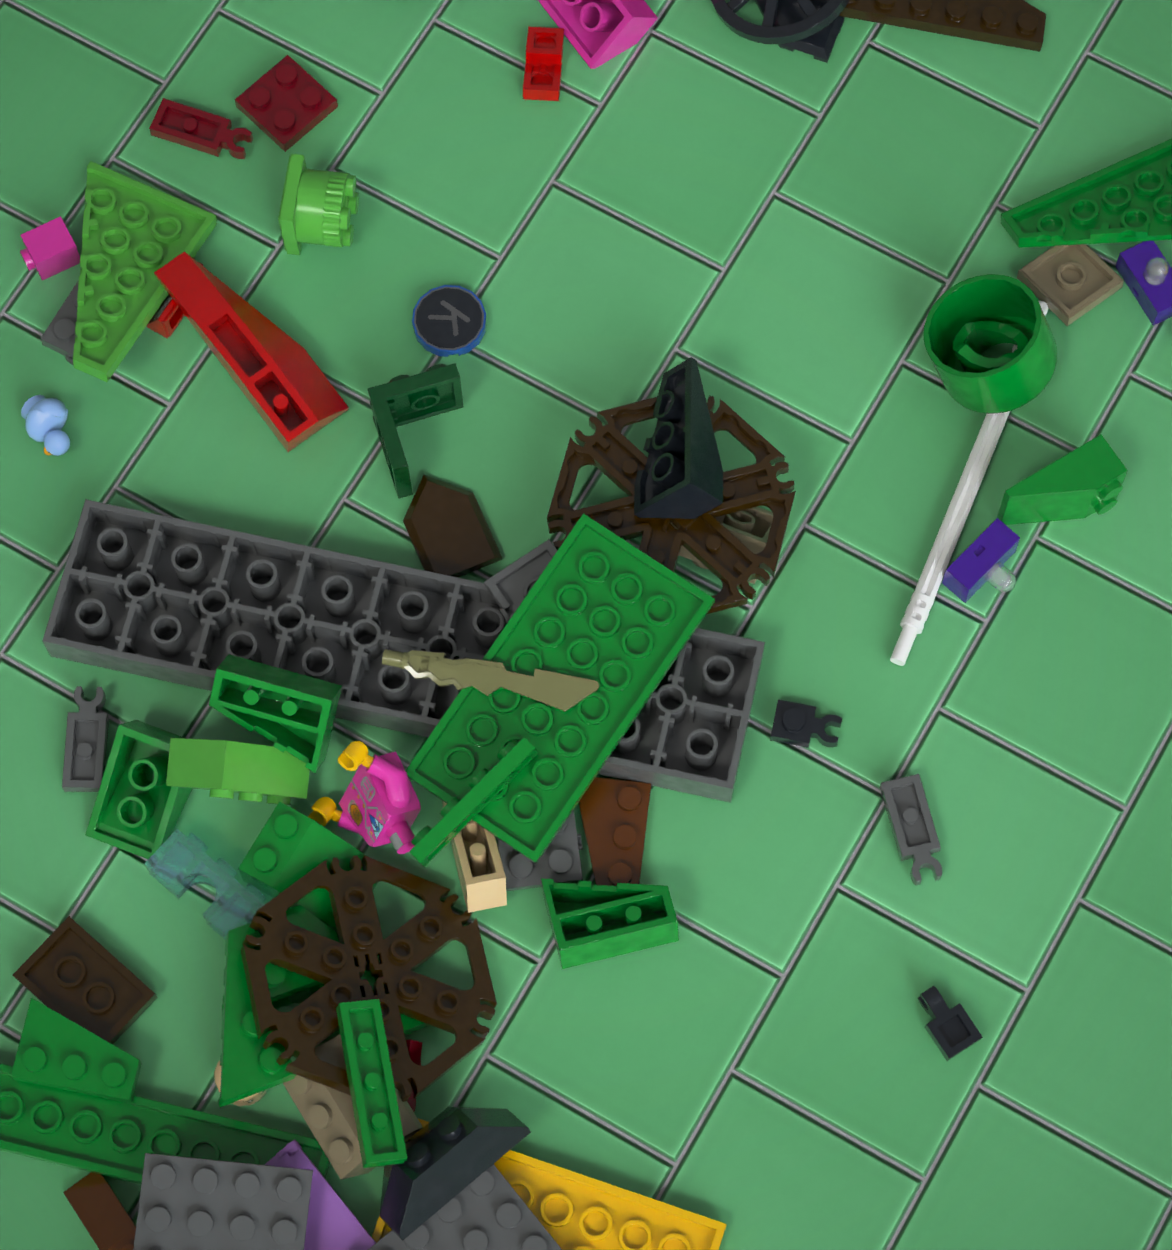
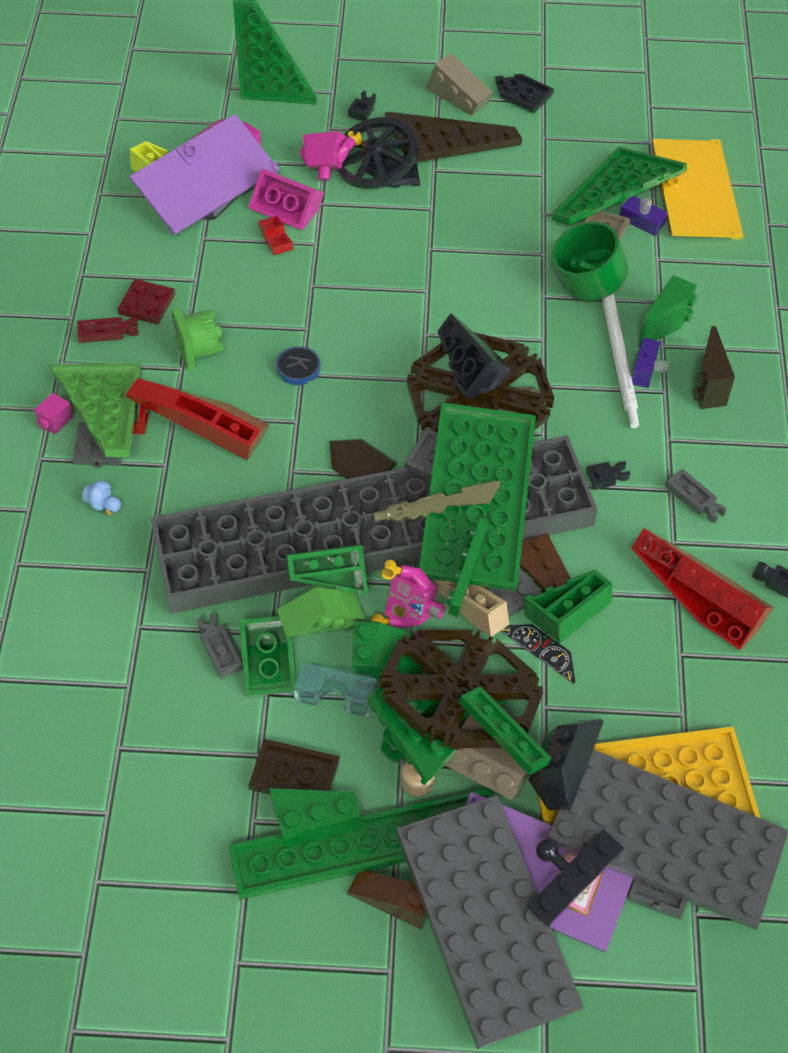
camera: 30 degrees left, 15 degrees down
dark green bracket [368,363,464,499] -> none
none -> black sticker [501,624,576,684]
none -> red wedge [631,528,774,650]
none -> dark brown slope [693,326,735,409]

